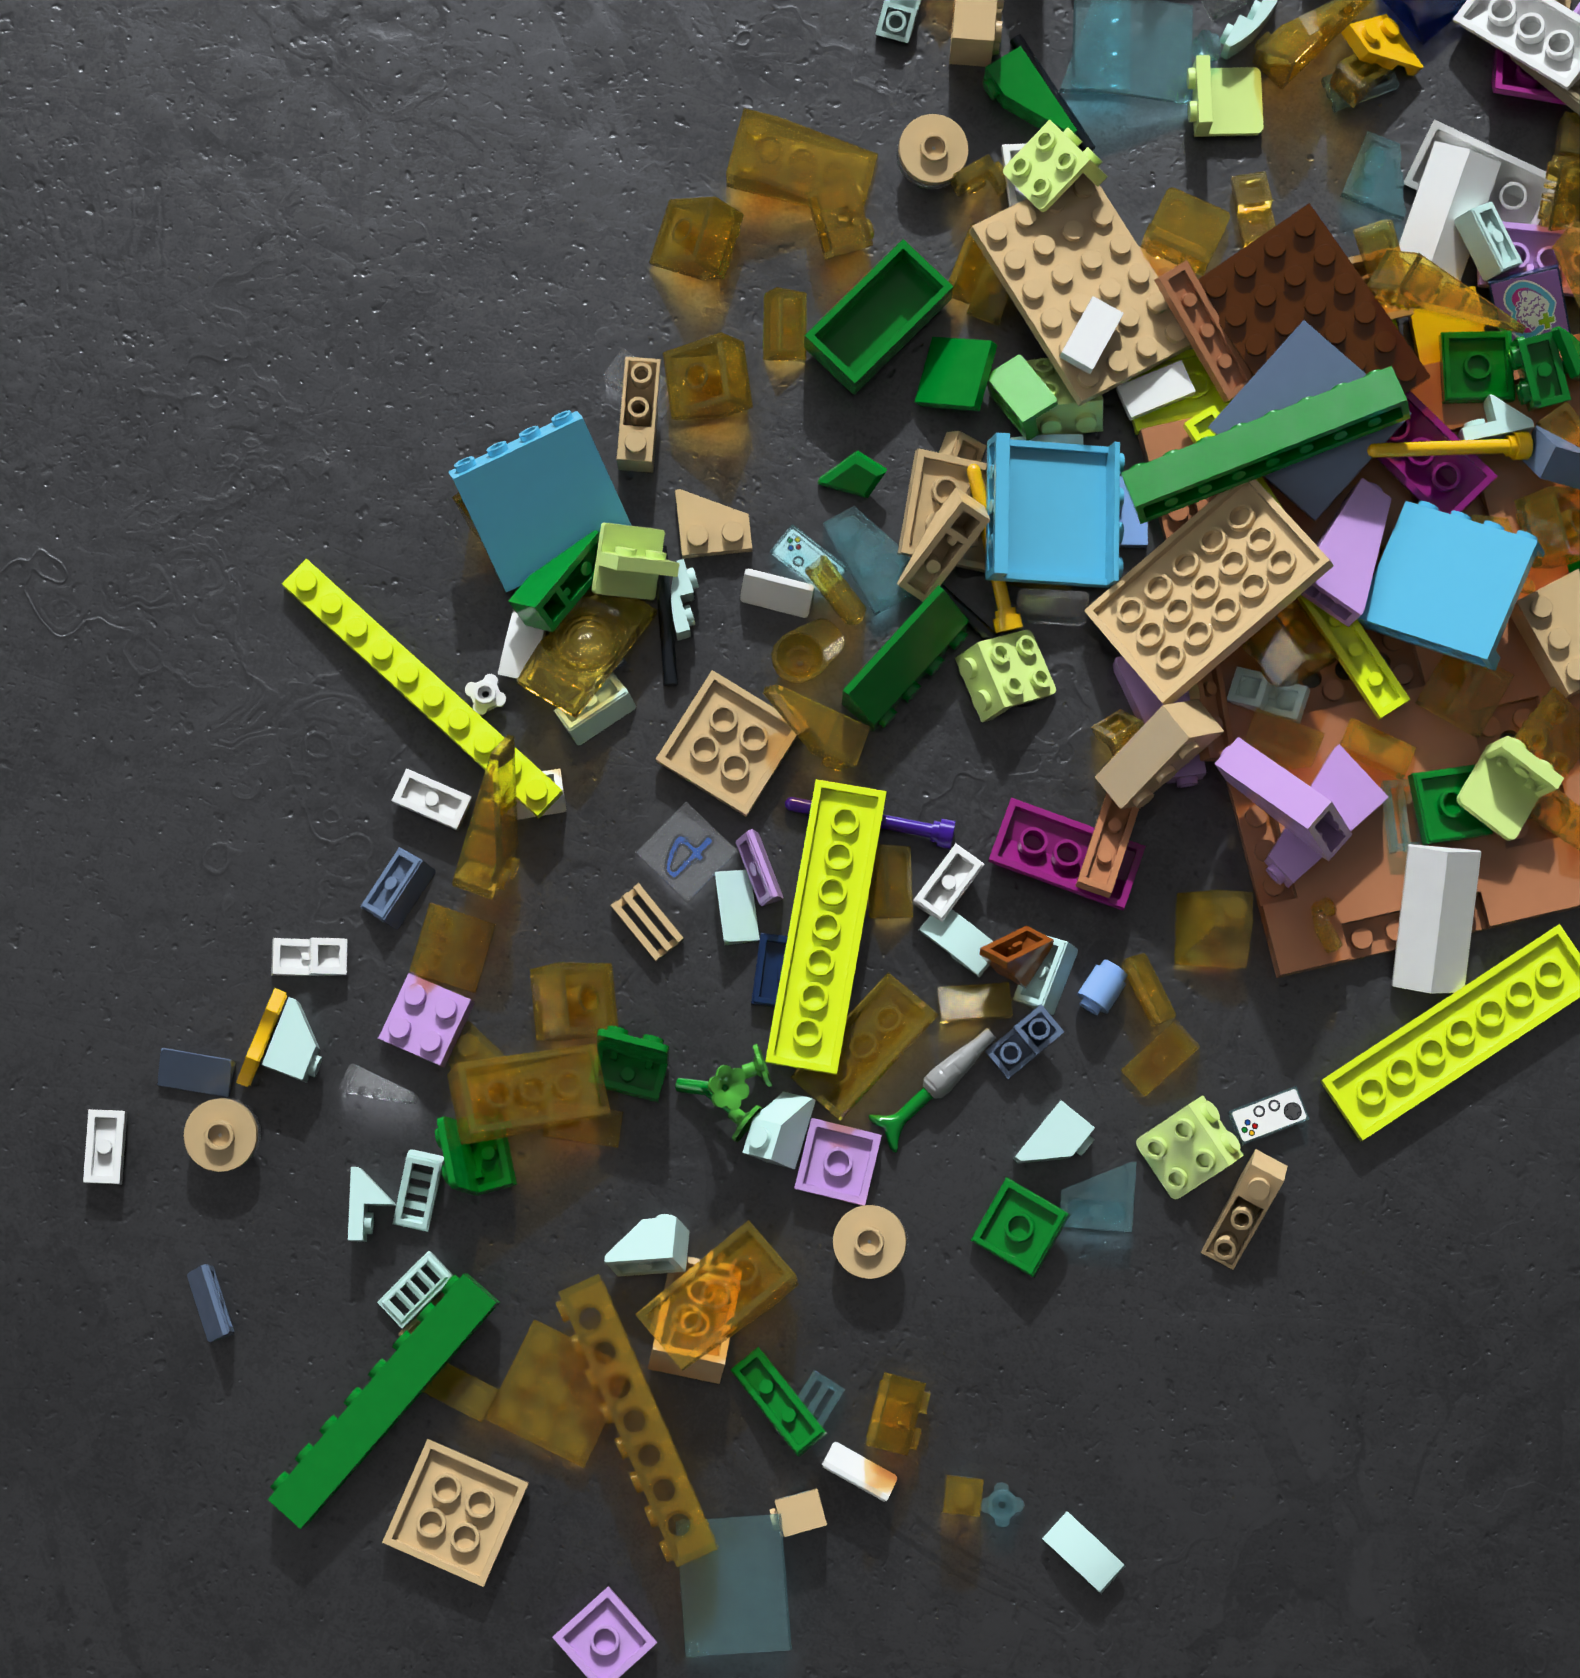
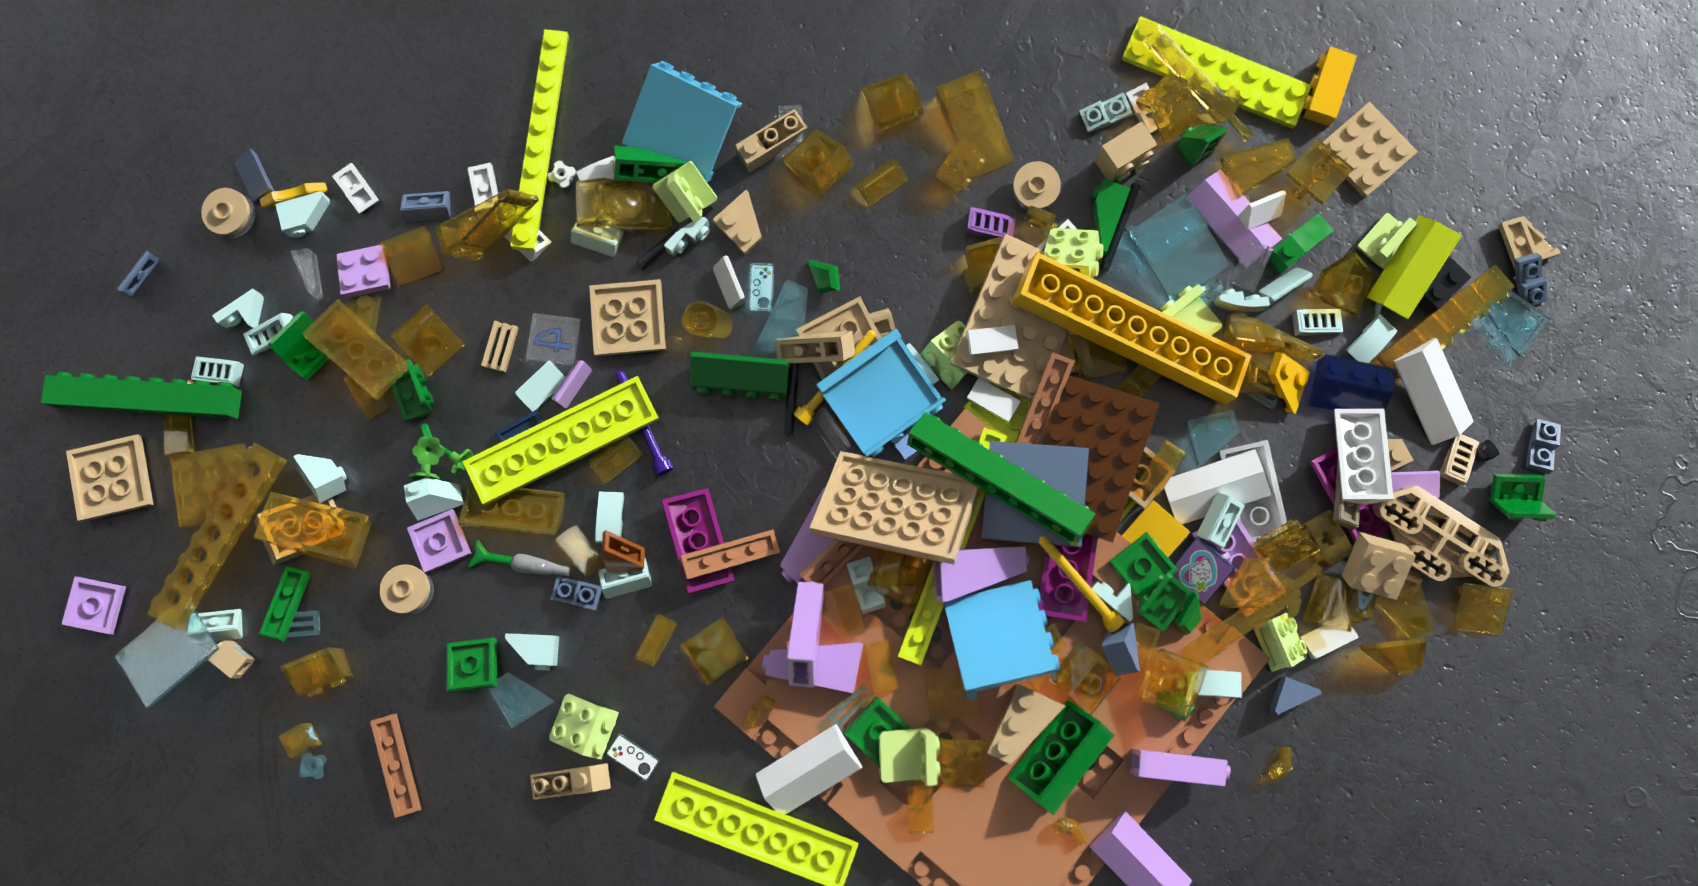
camera: 55 degrees right, 0 degrees up
white plate [83,1109,127,1185] -> none
clear yellow slope [763,685,871,771] -> none
green piece [804,239,954,395] -> none
clear yellow slope [805,555,866,625] -> none
white slope [821,1442,897,1502] -> none
white slope [913,843,985,922] -> none
green tile [915,337,998,411] -> none
yellowish green bracket [955,630,1056,723] -> none
panel [987,355,1058,441] -> none
light aqua slope [1042,1512,1126,1593] -> none
light blue brick [1077,960,1128,1015] -> none
clear yellow slope [1091,709,1144,756] -> none
tan wedge [1095,699,1224,809] -> none
clear yellow slope [1121,1020,1200,1097] -> none
clear yellow slope [1367,250,1526,334] -> none
none -> light aqua slope [188,609,243,644]
none -> nougat plate [370,714,422,818]
none -> medium lavender slope [966,207,1016,239]
none -> yellow brick [1011,252,1252,404]

